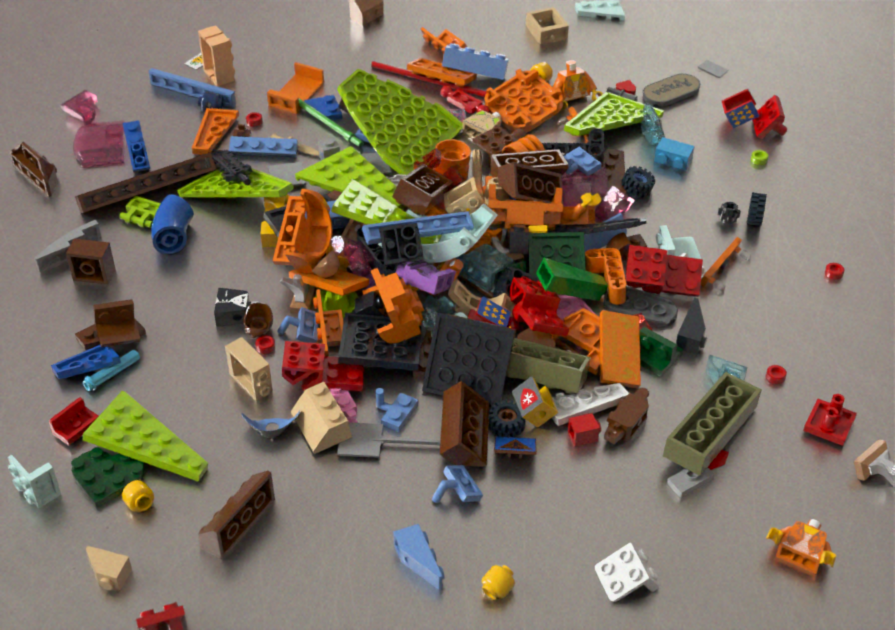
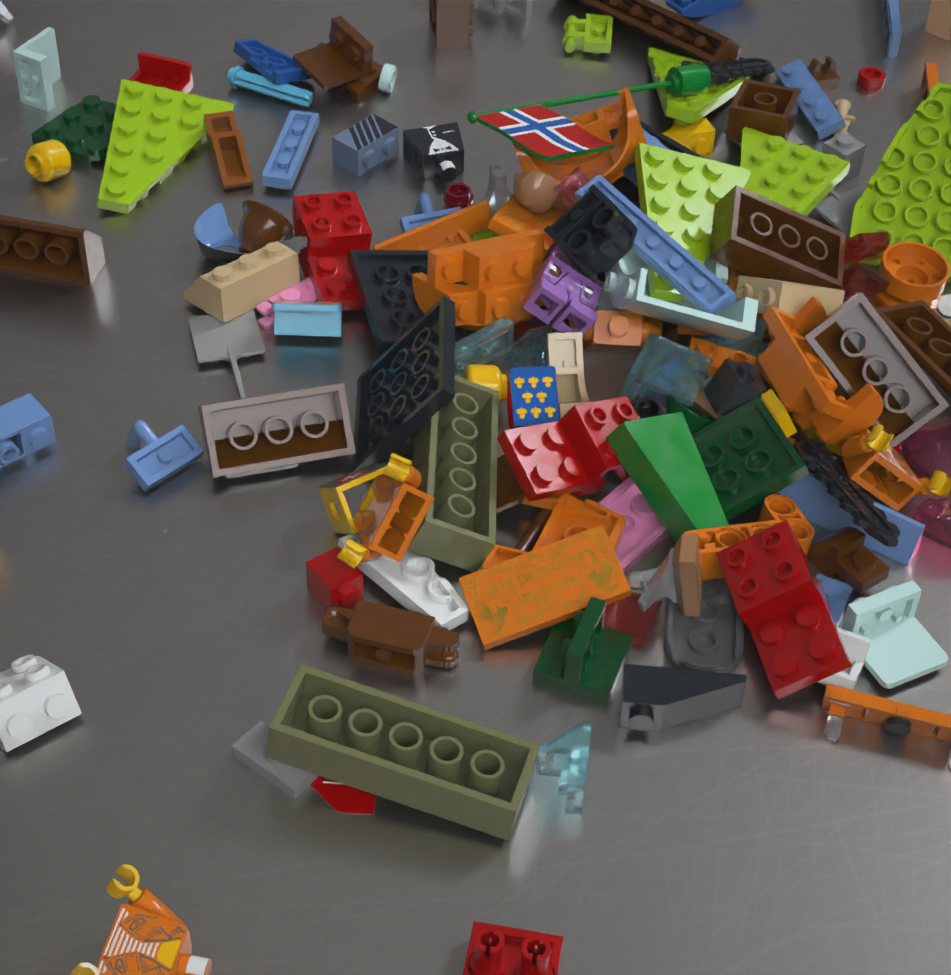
camera: 70 degrees right, 0 degrees up
blue brick [151,195,194,254] -> none
orange wing [191,108,239,155] -> none
dark blue head [198,92,223,113] -> none
tan window [225,337,273,401] -> none
reddish brown hair [243,302,273,339] -> none
red tile [255,336,275,354] -> none
medium blue plate [376,388,418,432] -> none
black bush [489,400,526,437] -> none
piece [494,436,537,458] -> none
red tile [766,365,787,384] -> none
none -> dark orange slope [203,110,254,189]
none -> reddish brown hat [238,200,295,254]
none -> medium blue plate [261,110,319,189]
none -> medium azure panel [272,300,342,337]
none -> sand blue brick [332,113,399,176]
none -> orange torso [337,453,434,569]
none -> light aqua tile [378,63,397,94]
none -> dark red plate [443,183,474,209]
none -> flag [467,63,711,161]
none -> piece [629,534,703,616]
none -> reddish brown brick [726,79,801,143]

